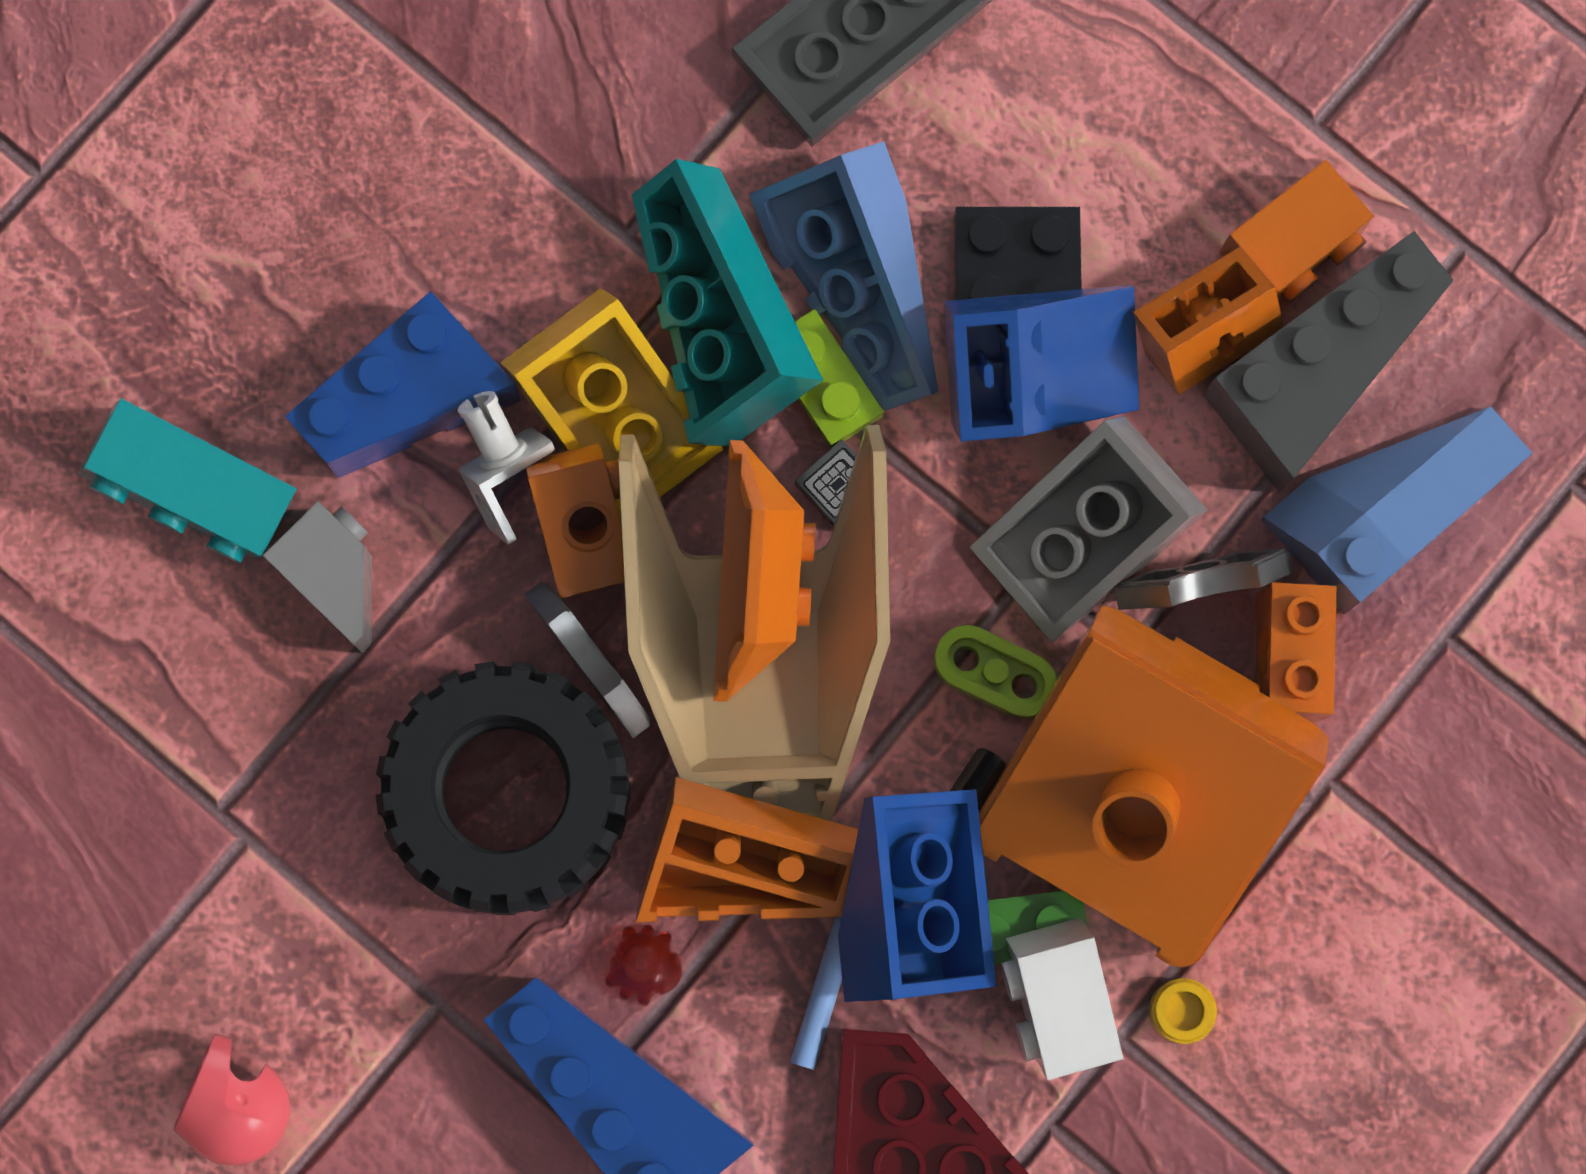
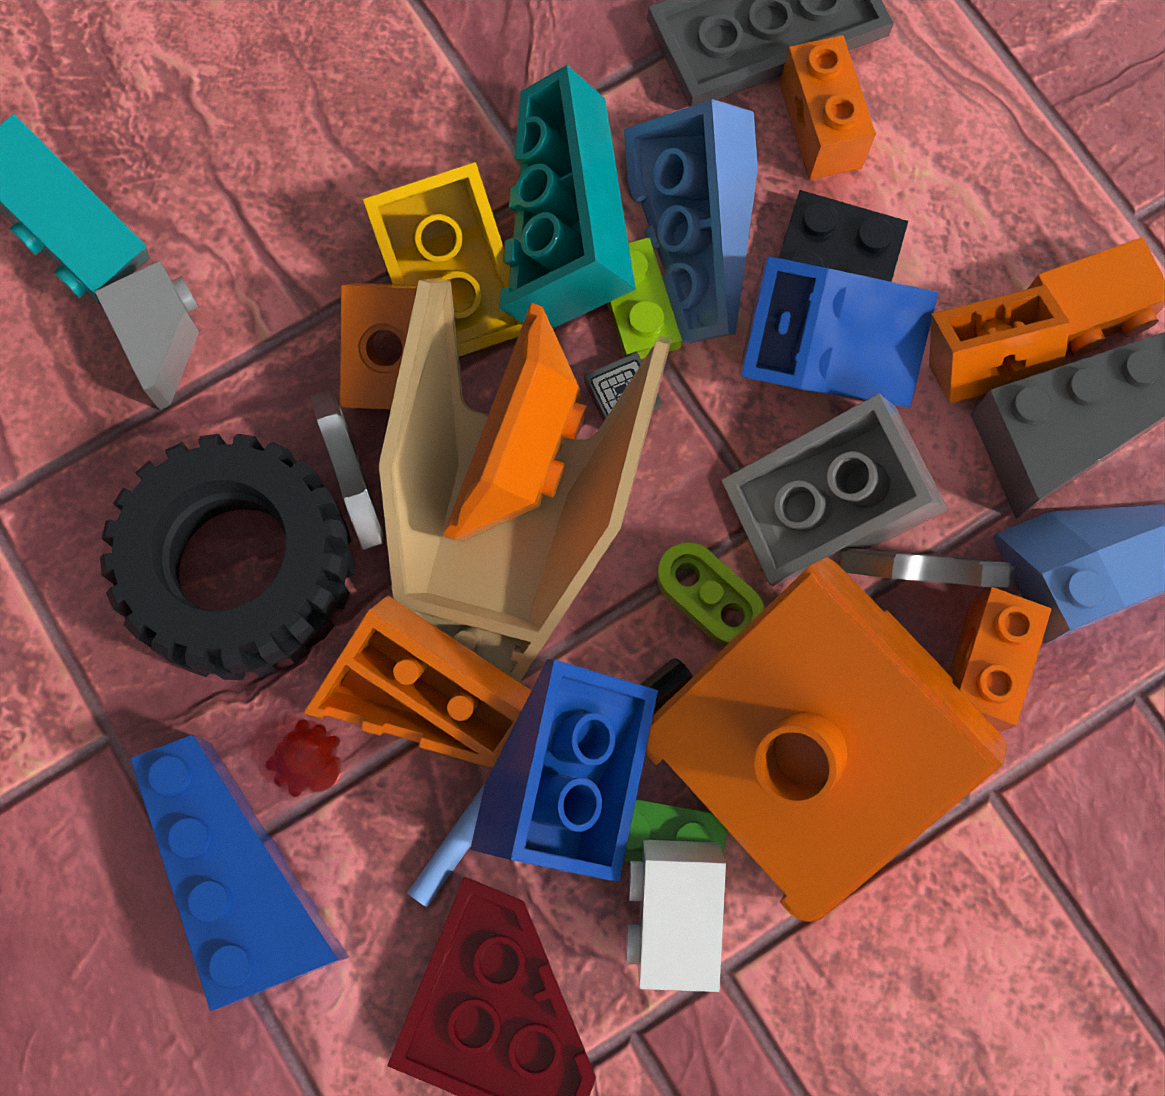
camera: 20 degrees right, 5 degrees down
blue wedge [285,291,521,478] -> none
white bracket [458,391,555,545] -> none
yellow tile [1149,978,1217,1044] -> none
none -> orange brick [779,35,876,180]

